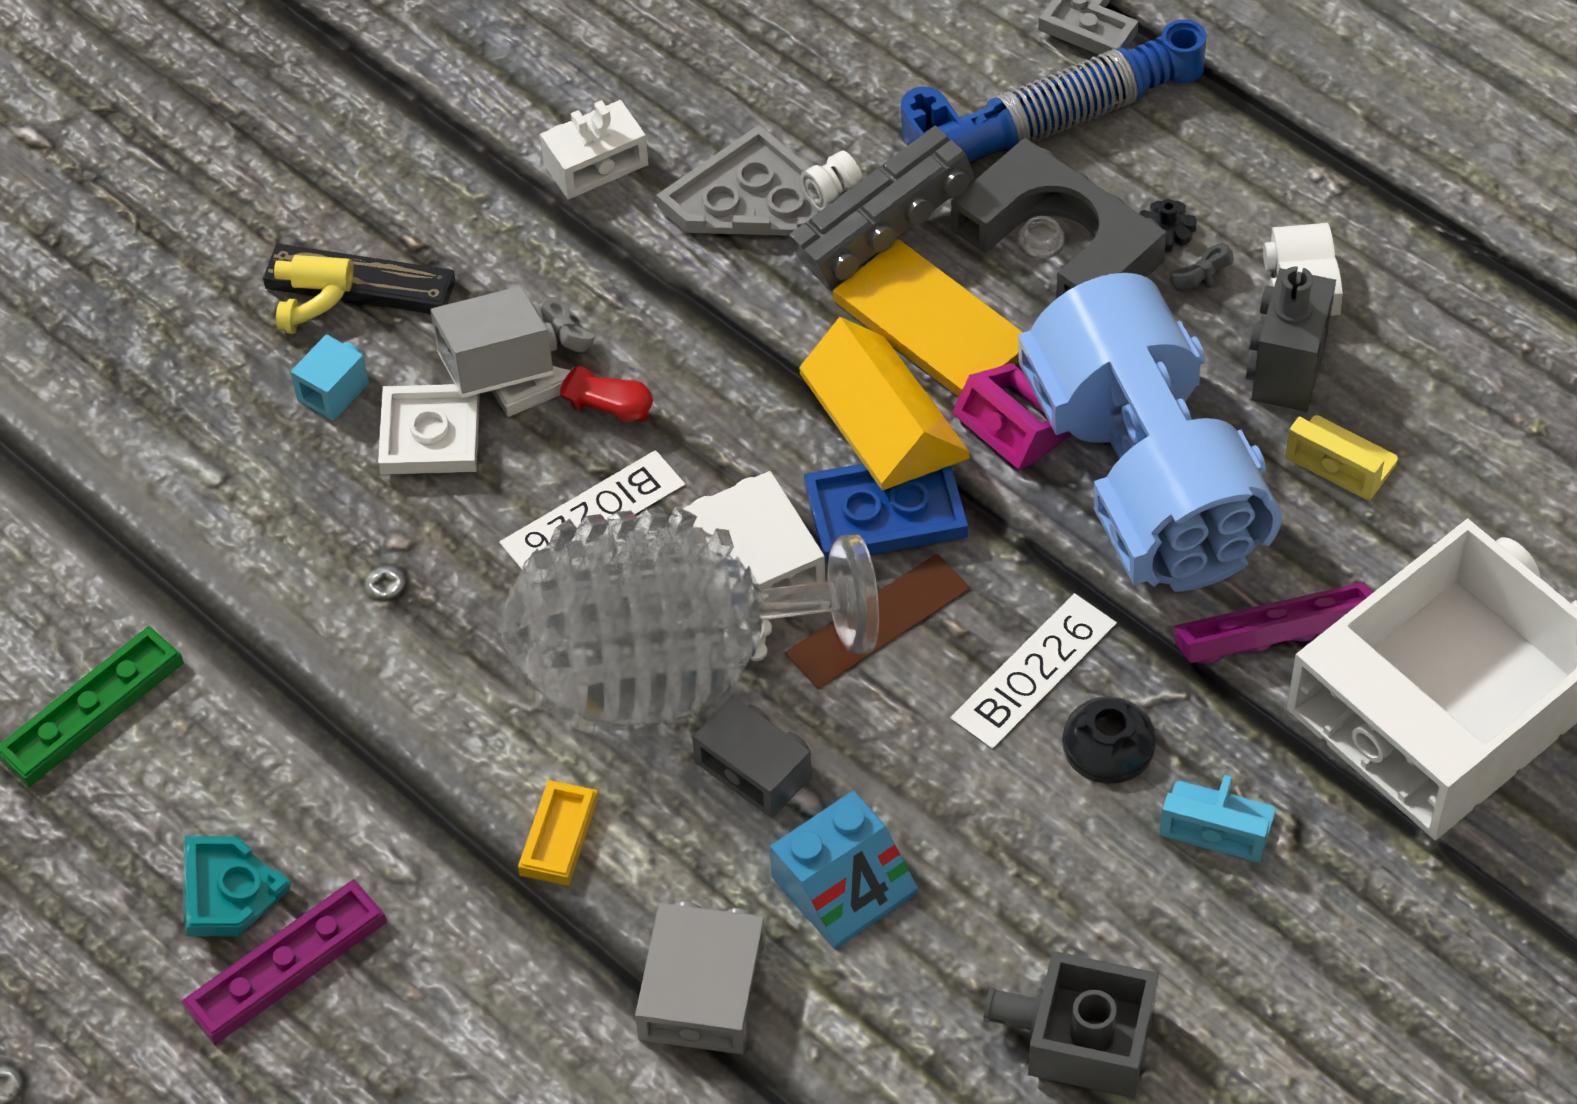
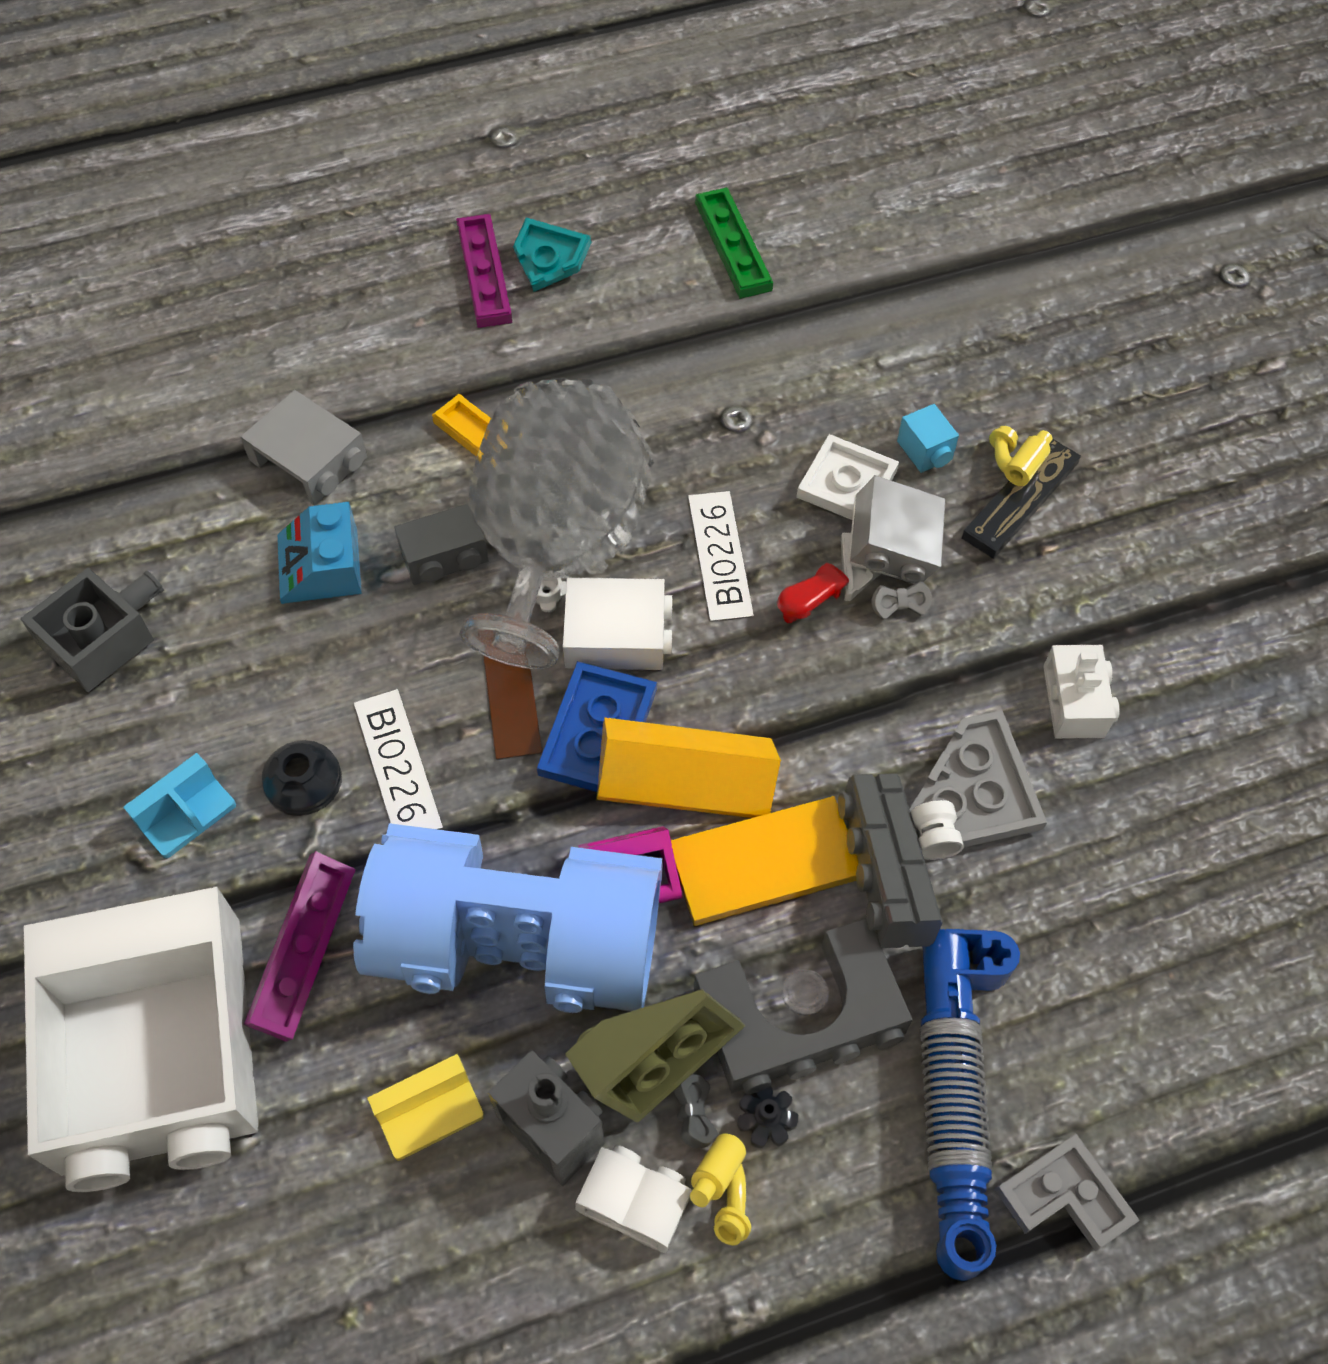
camera: 115 degrees right, 5 degrees up
none -> olive slope [565,989,745,1123]
none -> light yellow plant [690,1134,751,1245]

